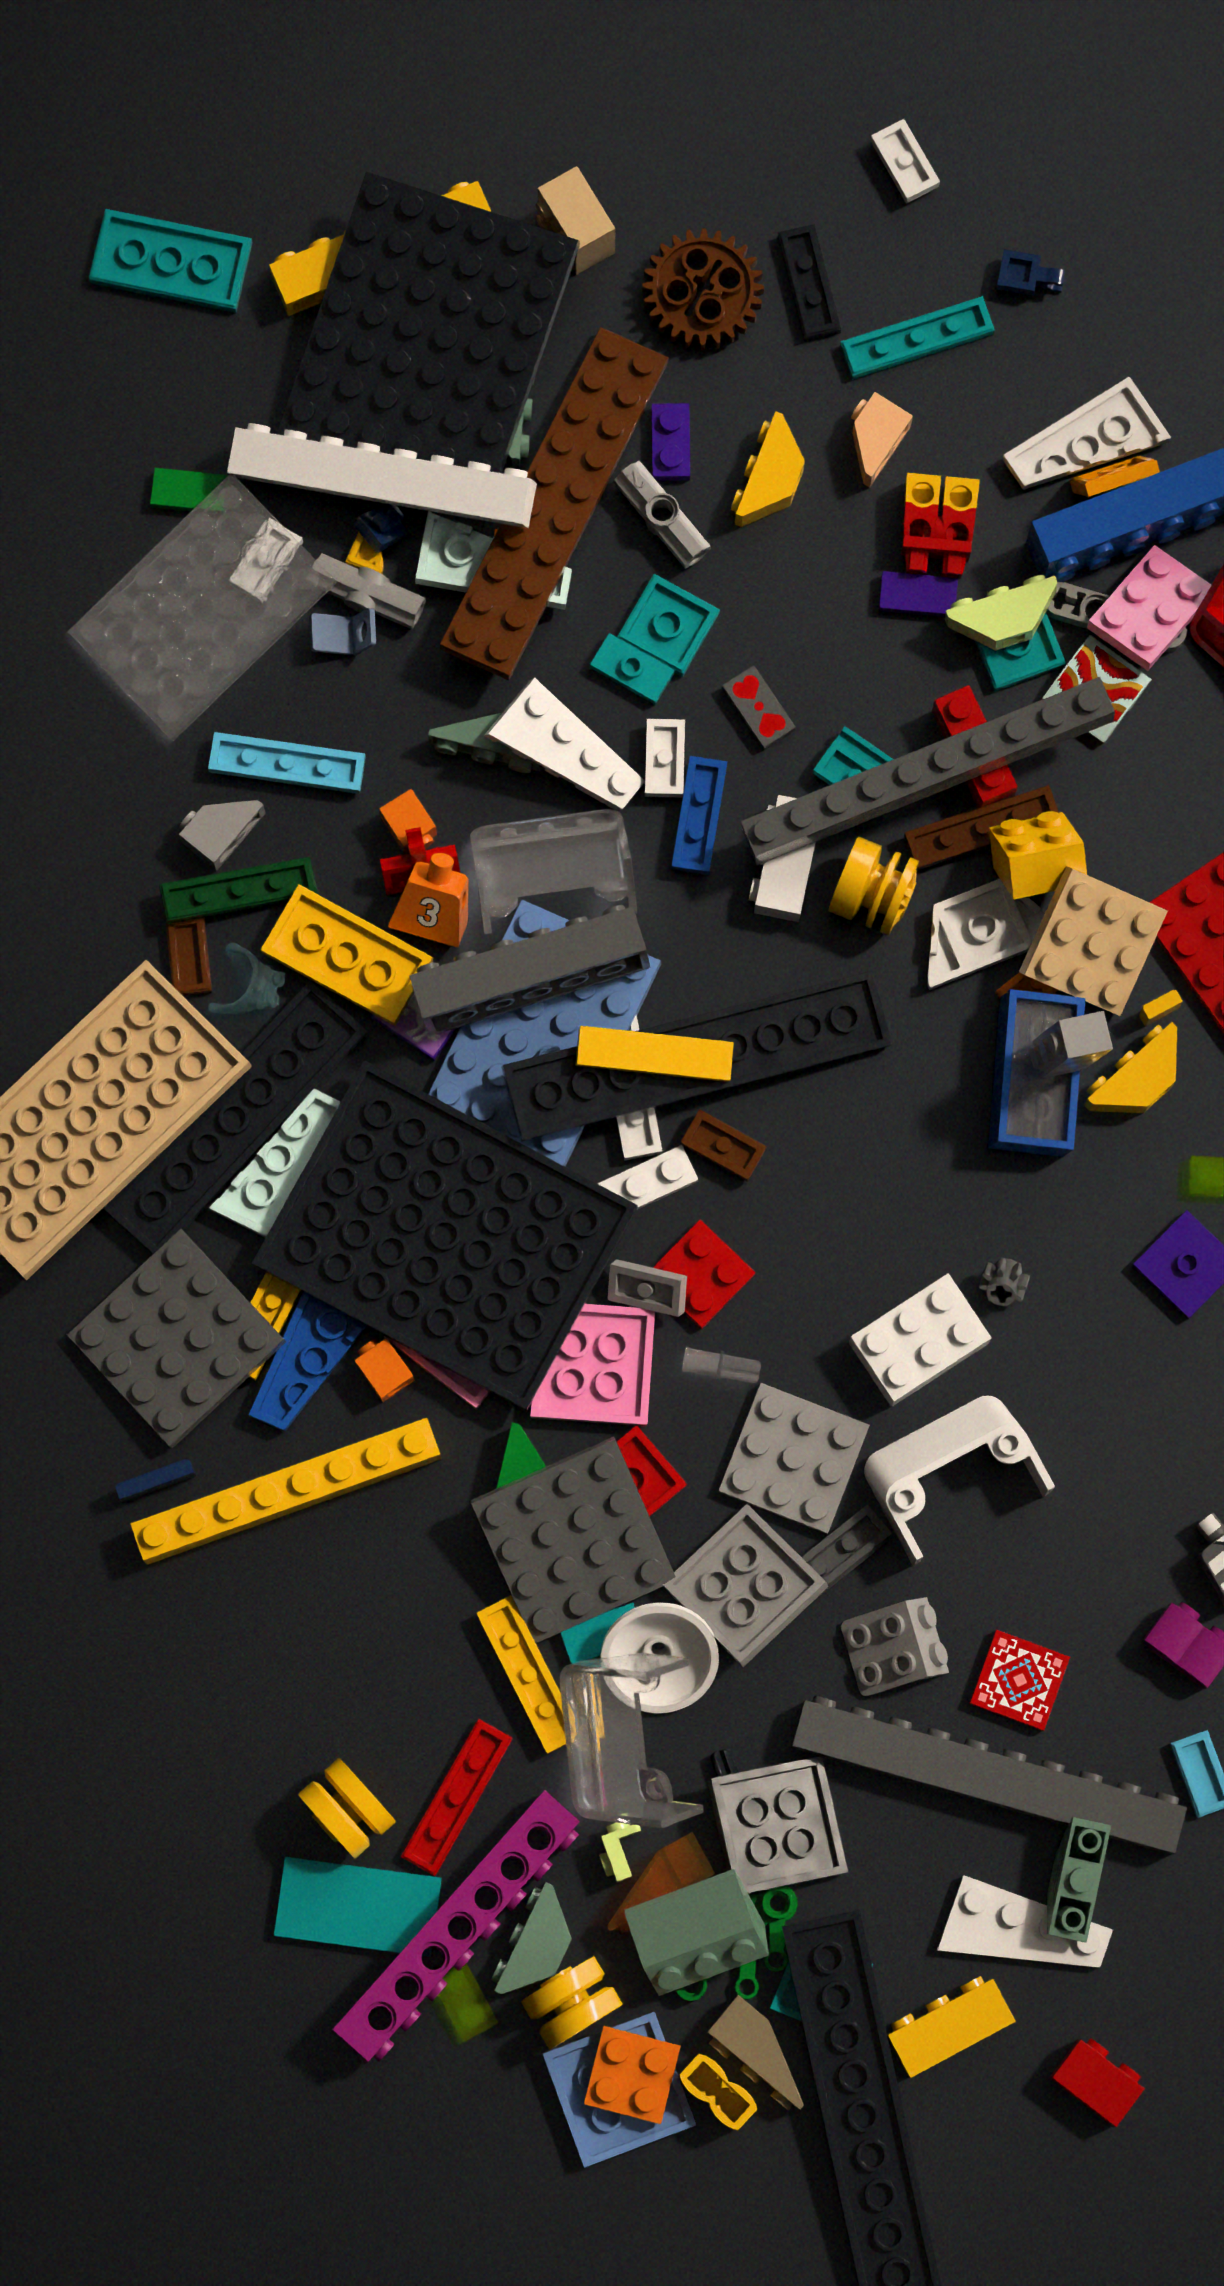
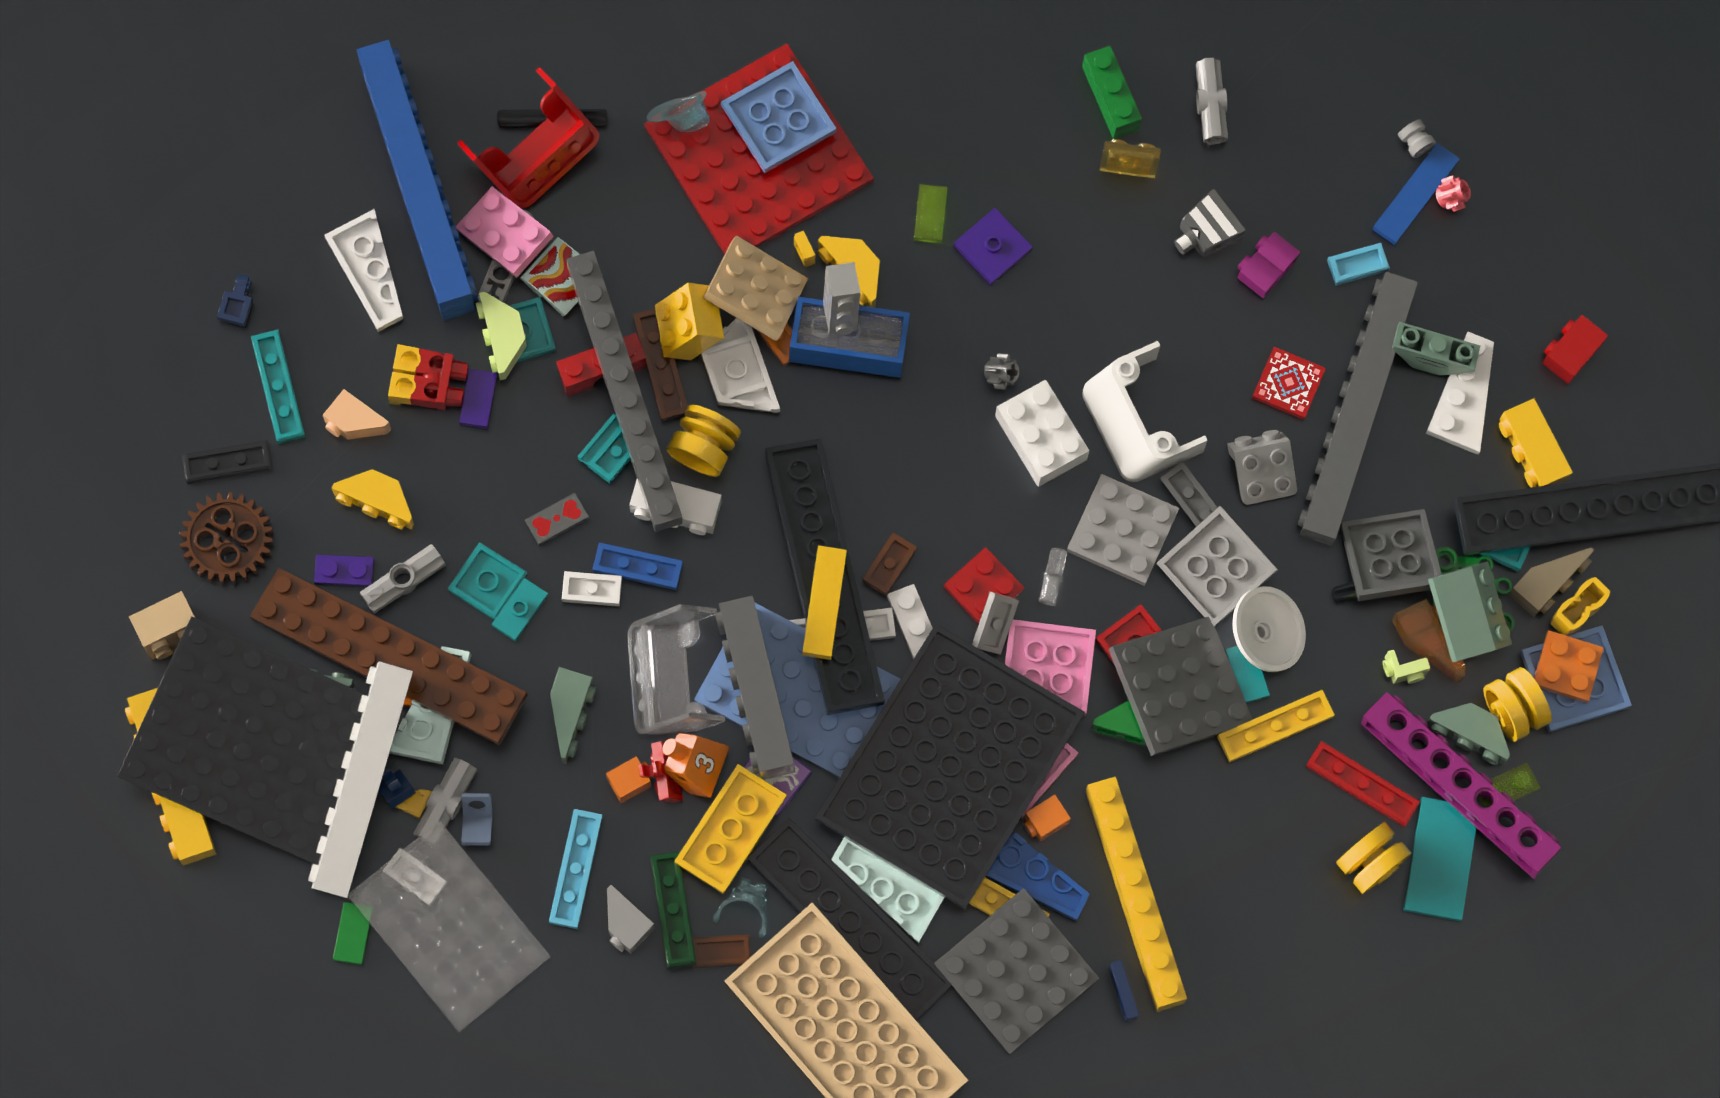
camera: 90 degrees left, 5 degrees down
teal tile [89,209,253,313] -> none
white wing [484,678,645,811] -> none
clear windscreen [560,1653,704,1828] -> none
white plate [870,119,940,204] -> none
light orange tile [1069,456,1160,497] -> none

